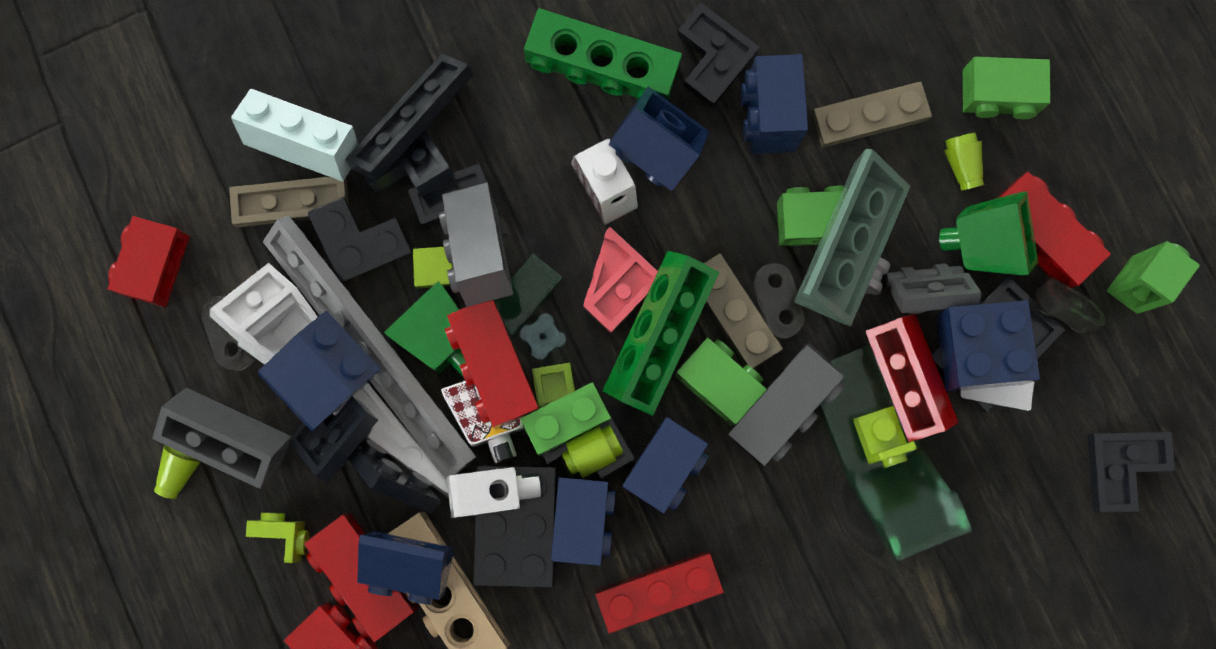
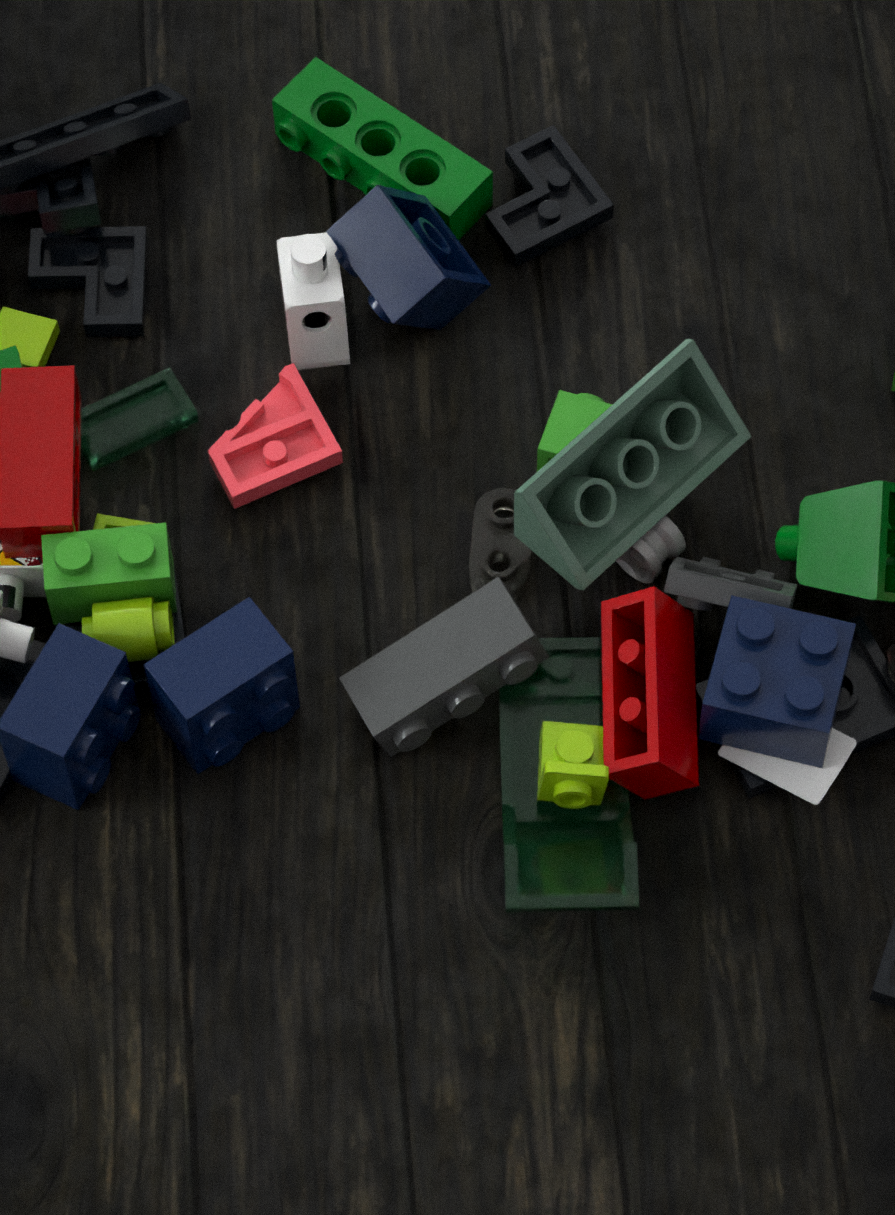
camera: 25 degrees right, 20 degrees down
brick [439,182,514,307] -> none
clear light blue plate [520,314,566,359] -> none
red brick [595,551,724,633] -> none
green brick [603,251,720,416] -> none
bright green brick [674,337,767,427] -> none
dark tan plate [704,253,783,368] -> none
dark blue brick [740,54,808,154] -> none
dark tan plate [811,82,932,148] -> none
lime cone [944,132,984,191] -> none

